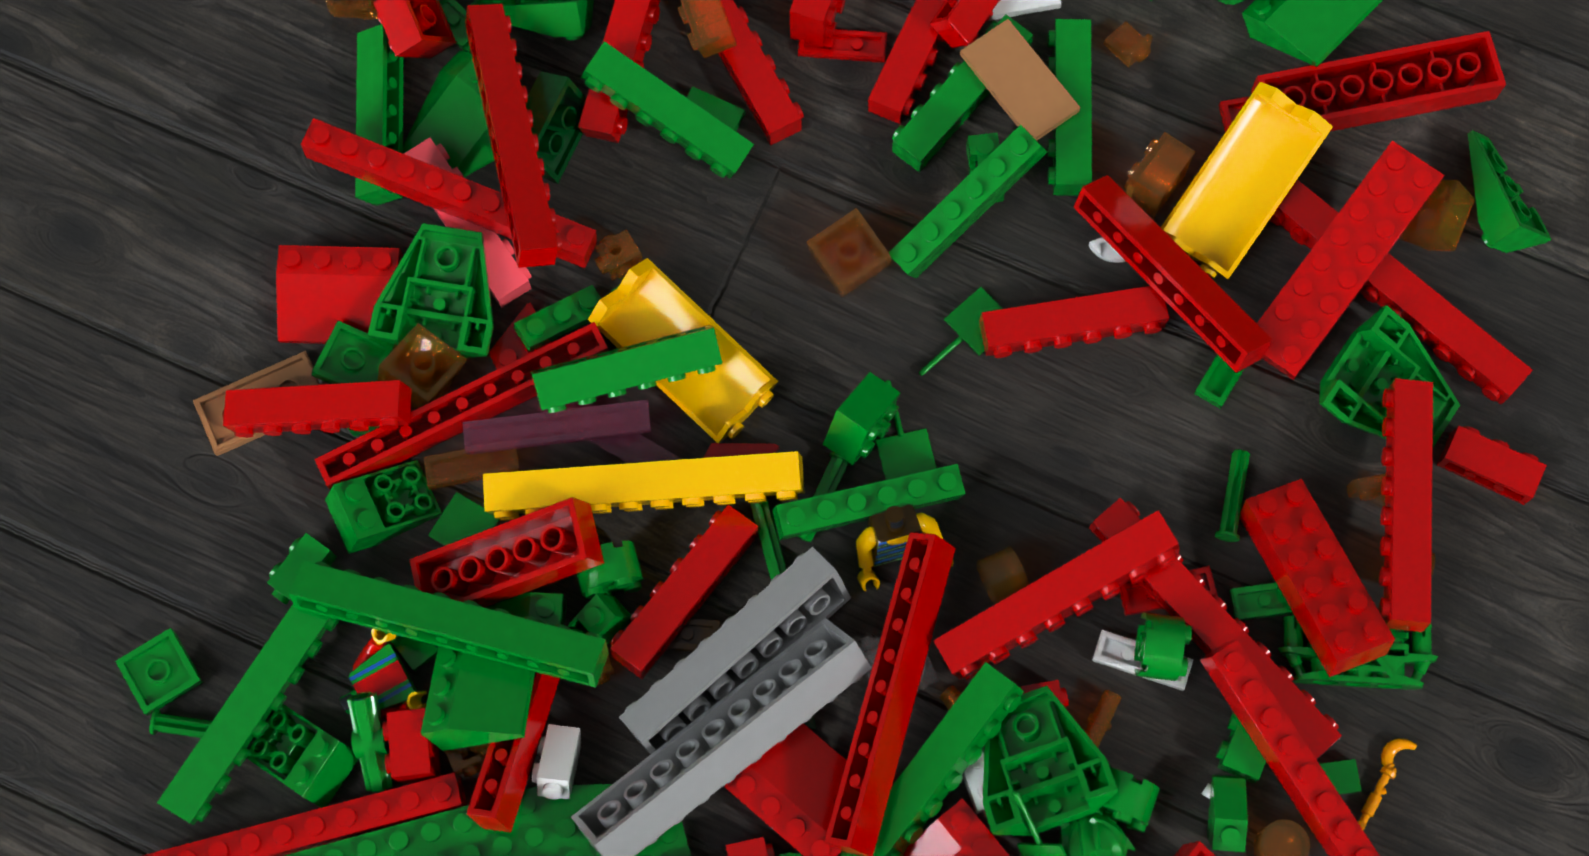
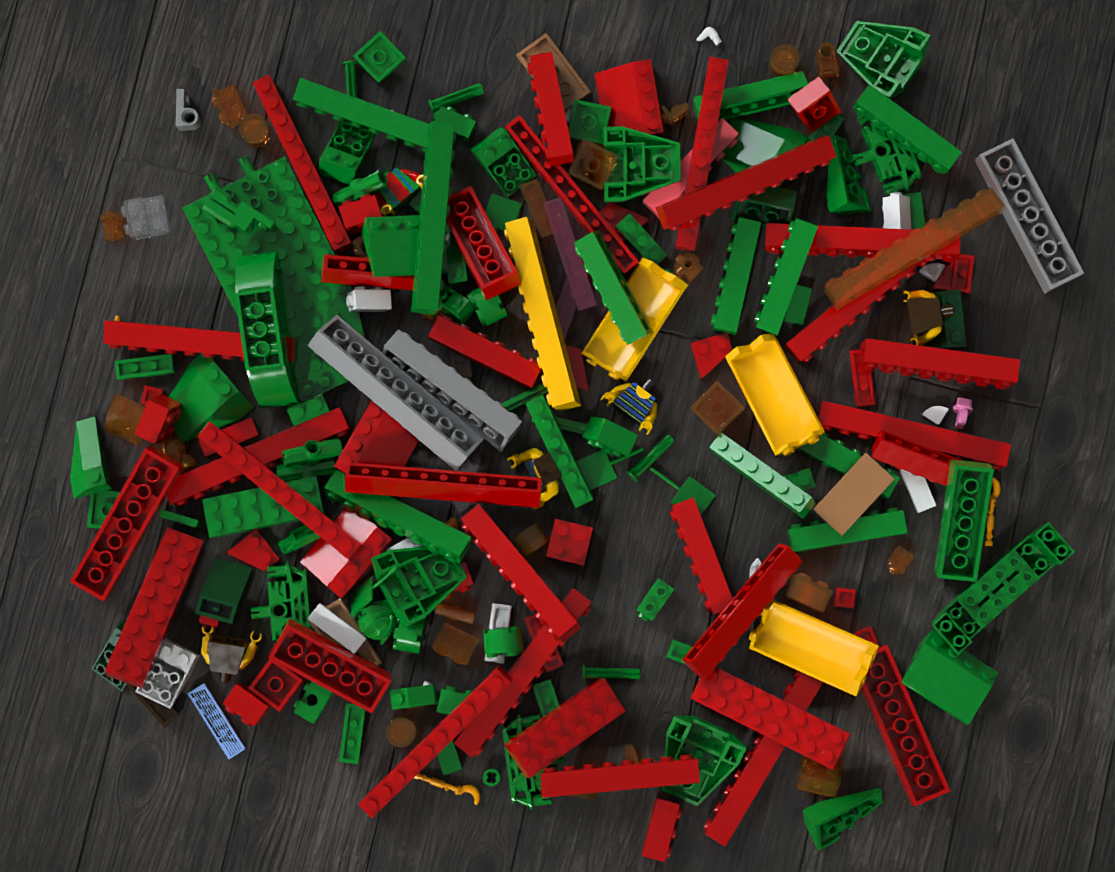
camera: 75 degrees right, 10 degrees up
none -> green axle [428,83,484,114]
none -> clear orange bracket [432,622,479,665]
none -> green bush [483,768,501,787]
none -> red brick [546,519,593,566]
none -> torso [601,378,658,435]
none -> green axle [626,435,674,482]
none -> green brick [636,578,674,622]
none -> clear orange bracket [660,102,690,126]
none -> red wing [690,333,732,379]
none -> white animal [697,27,722,46]
none -> green brick [710,217,761,335]
none -> yellow cylinder [725,333,825,456]
none -> clear orange piece [769,44,800,77]
none -> red tile [834,587,856,609]

